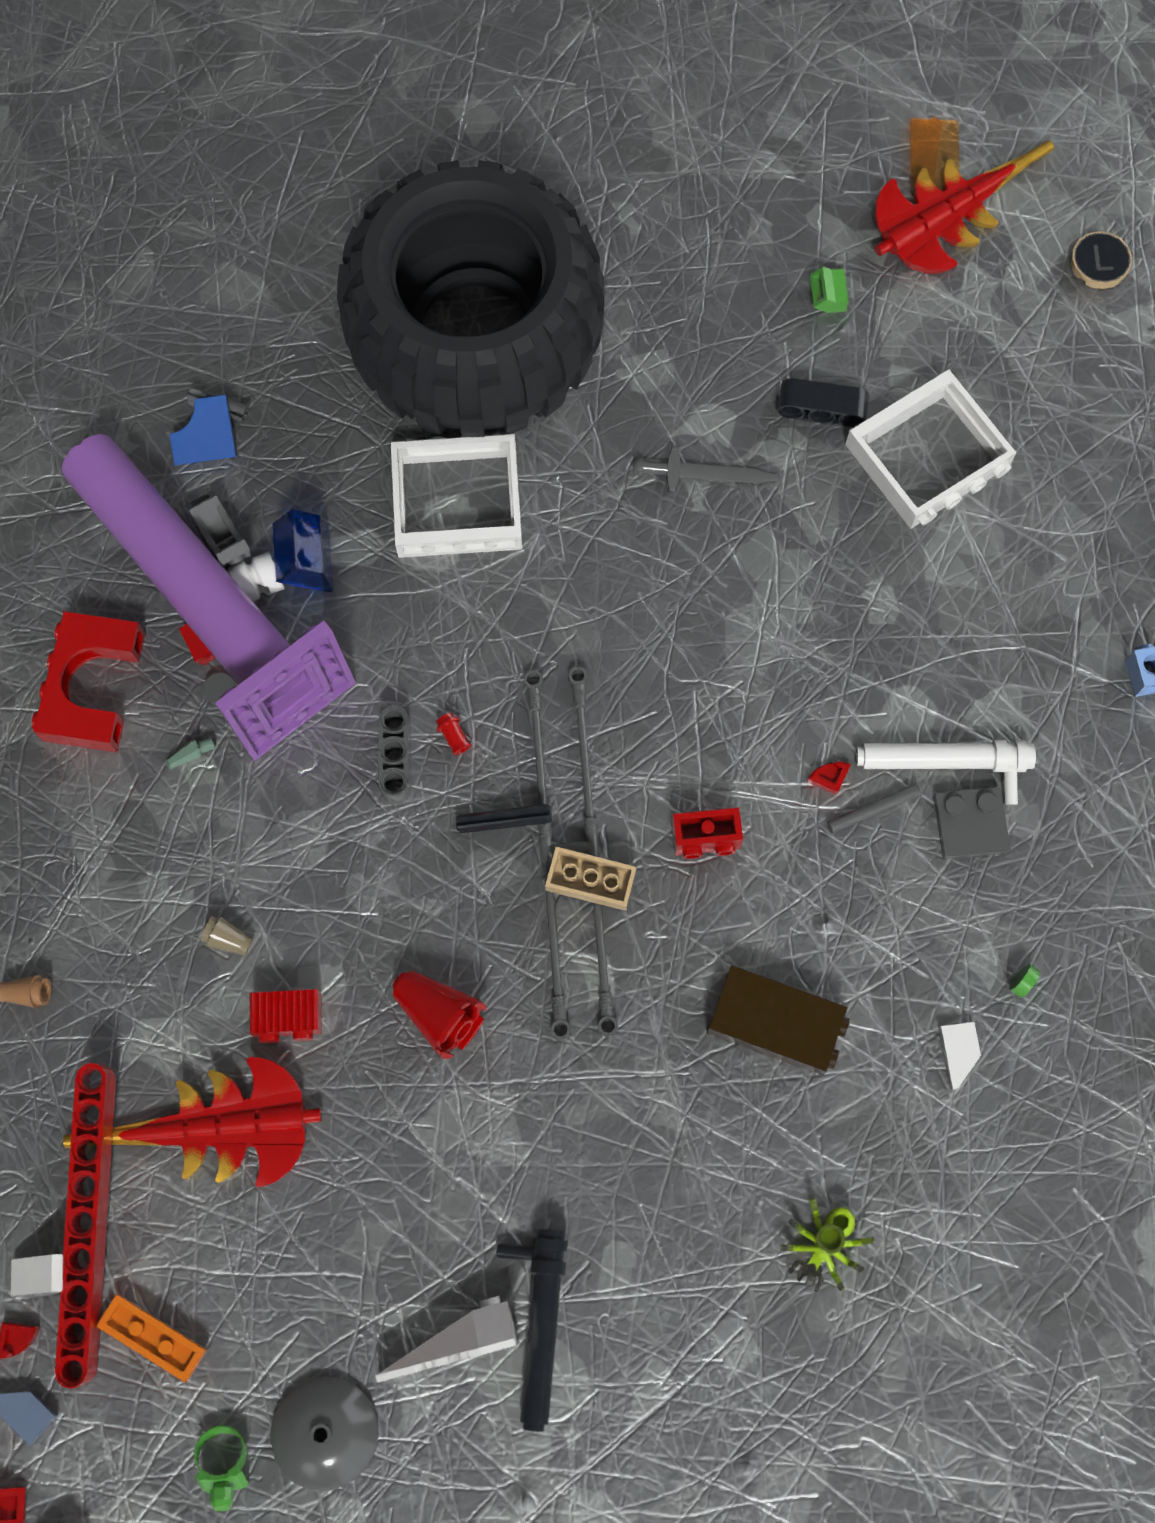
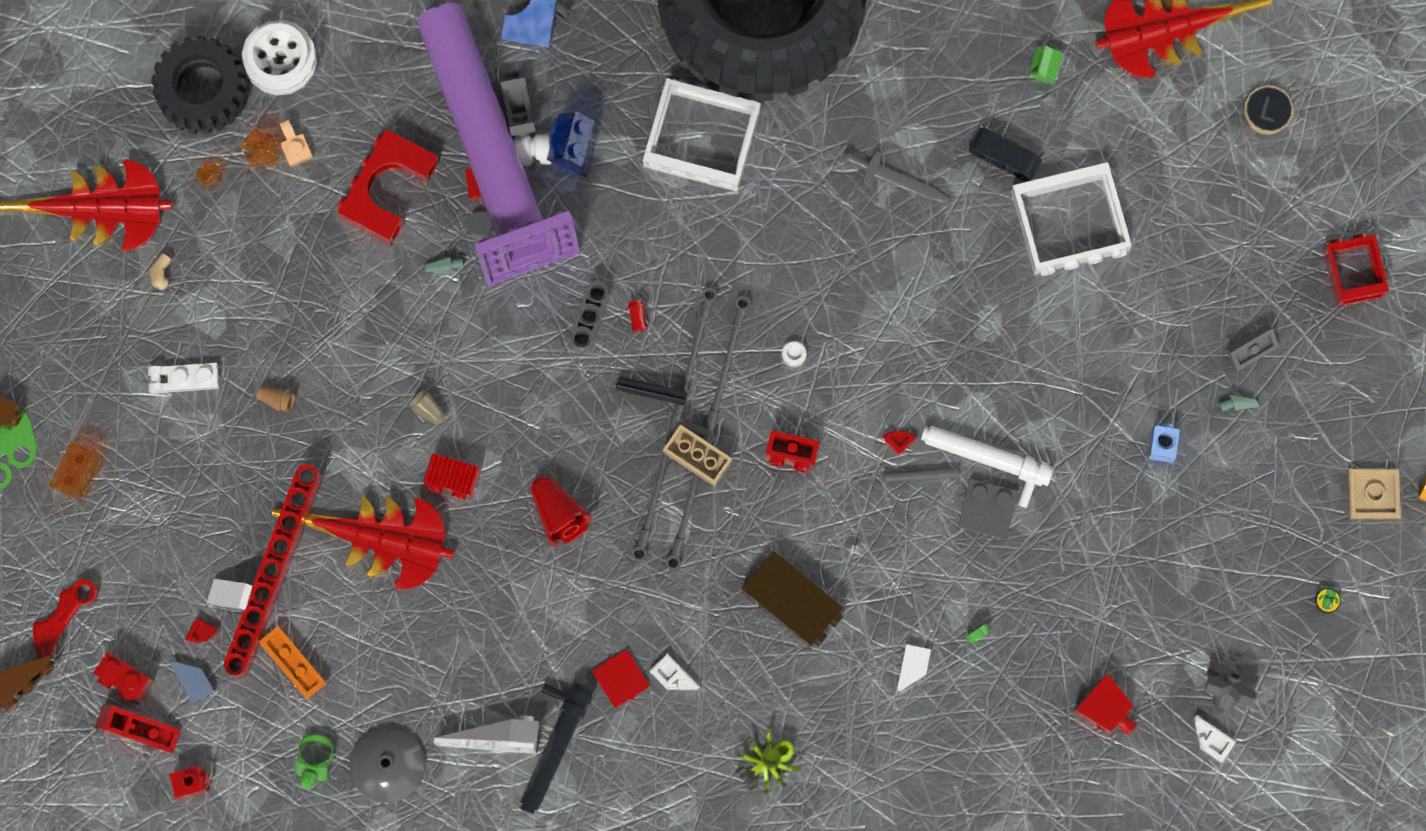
camera: 20 degrees right, 5 degrees up
none -> red piece [592,650,650,709]
none -> white tile [649,653,700,690]
none -> white tile [782,341,807,367]

